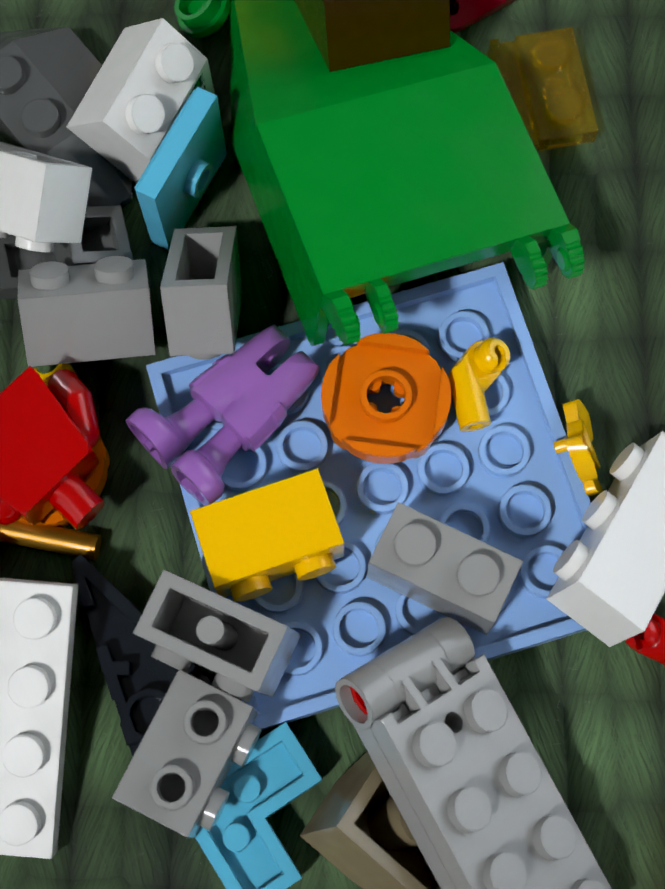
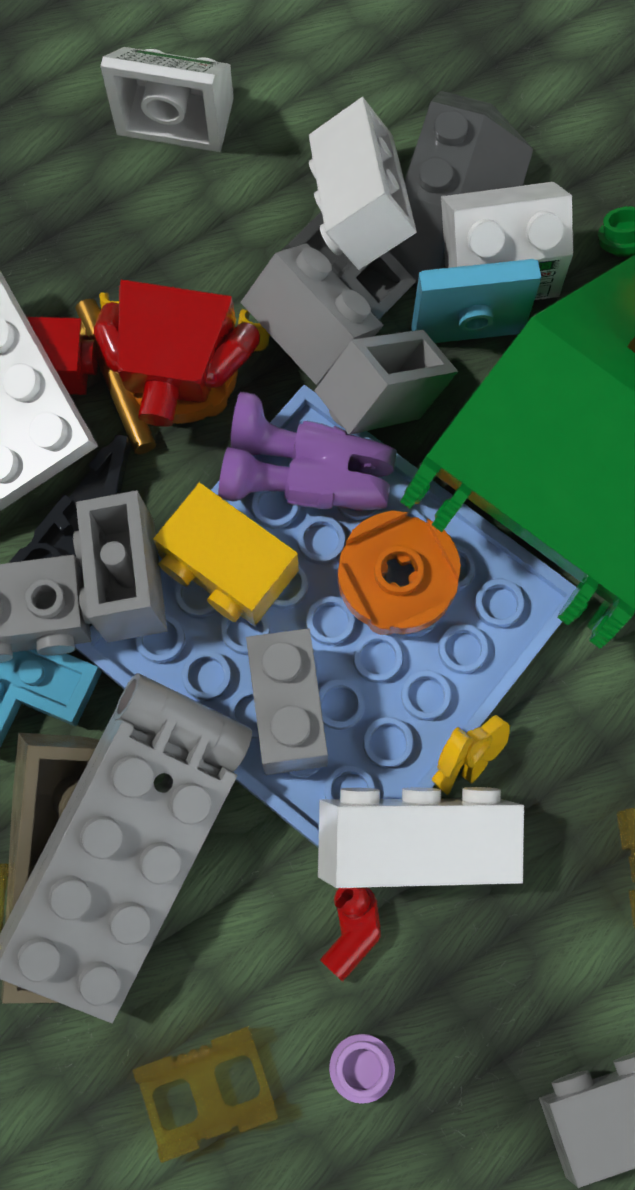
camera: 55 degrees right, 0 degrees up
yellow arm [449,337,511,432] -> none

